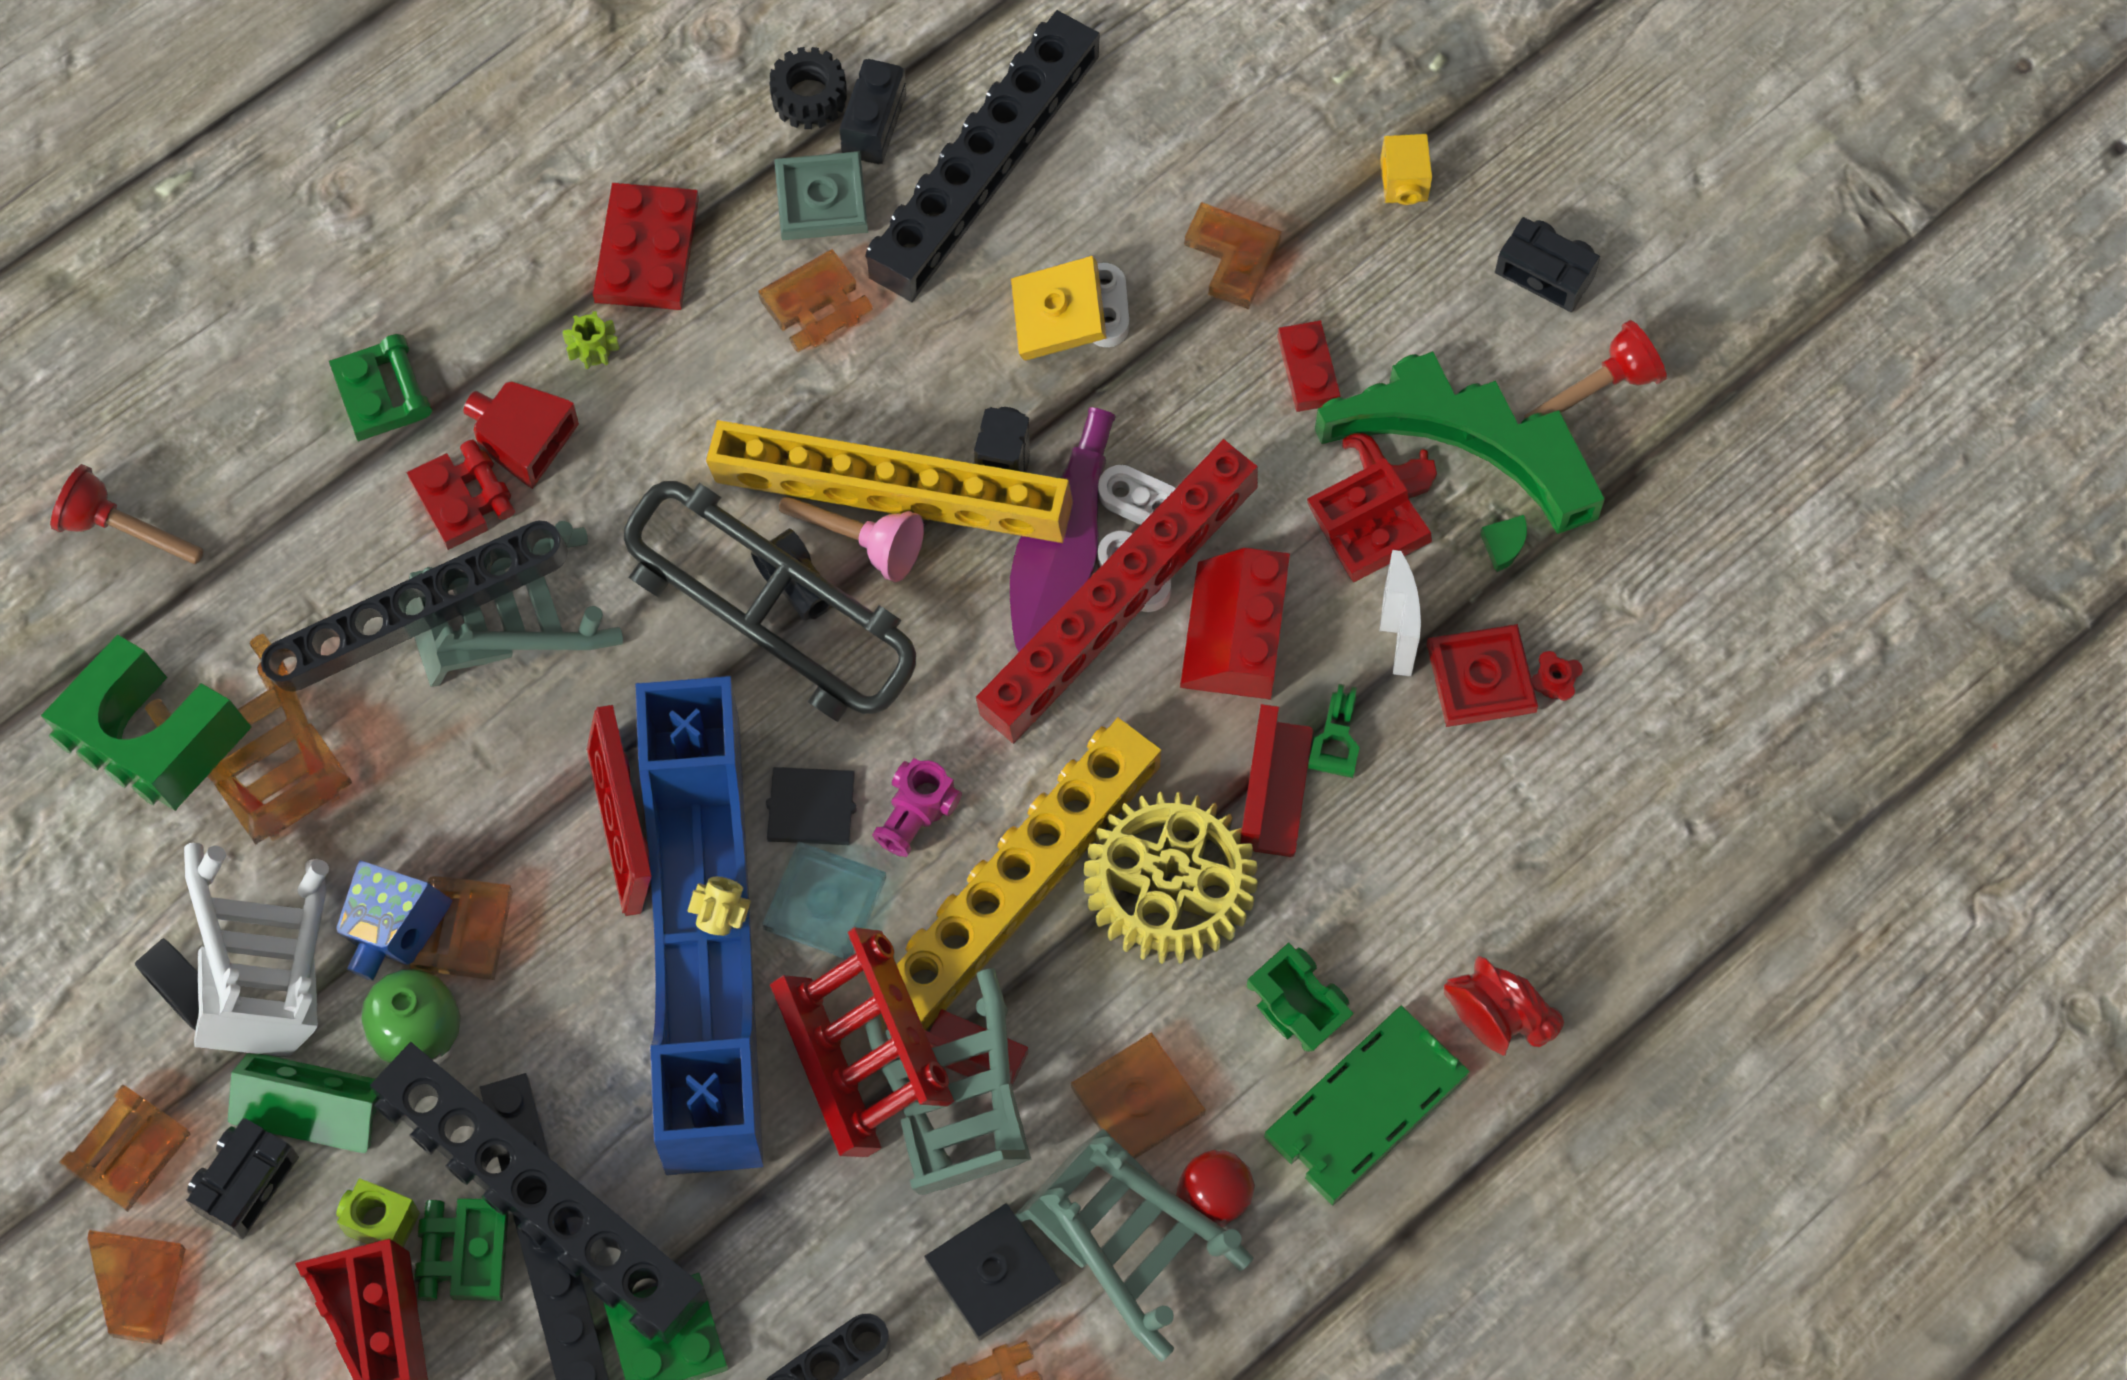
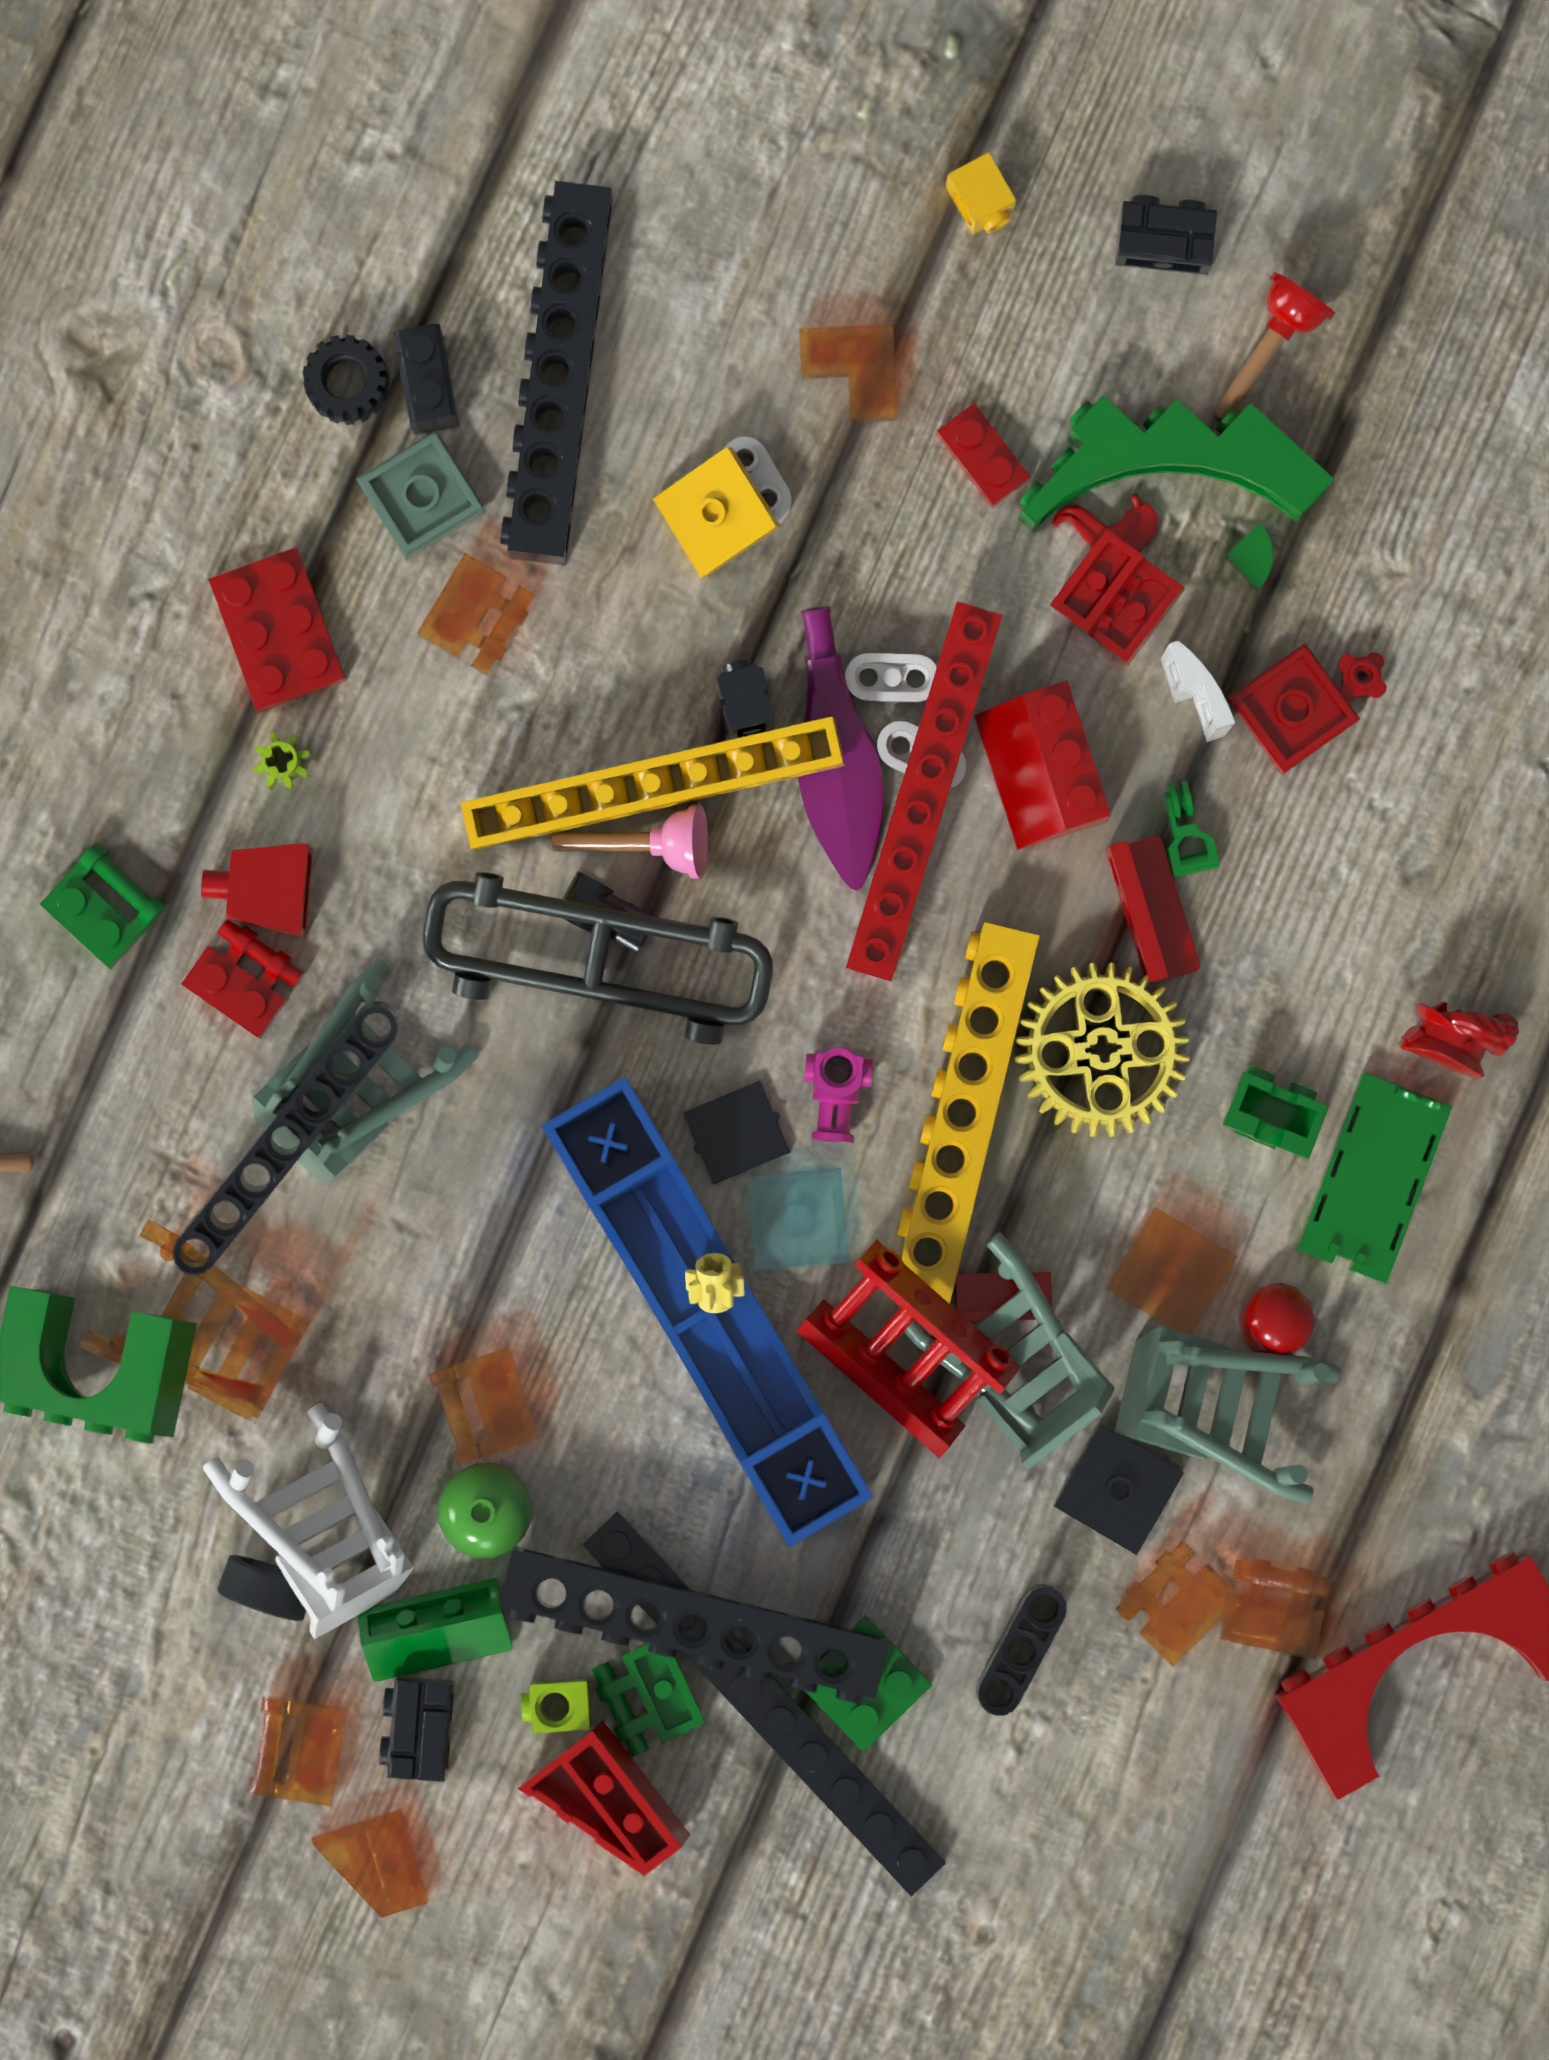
camera: 25 degrees left, 20 degrees up
blue torso [336,860,453,981] -> none
red plate [586,705,651,916] -> none

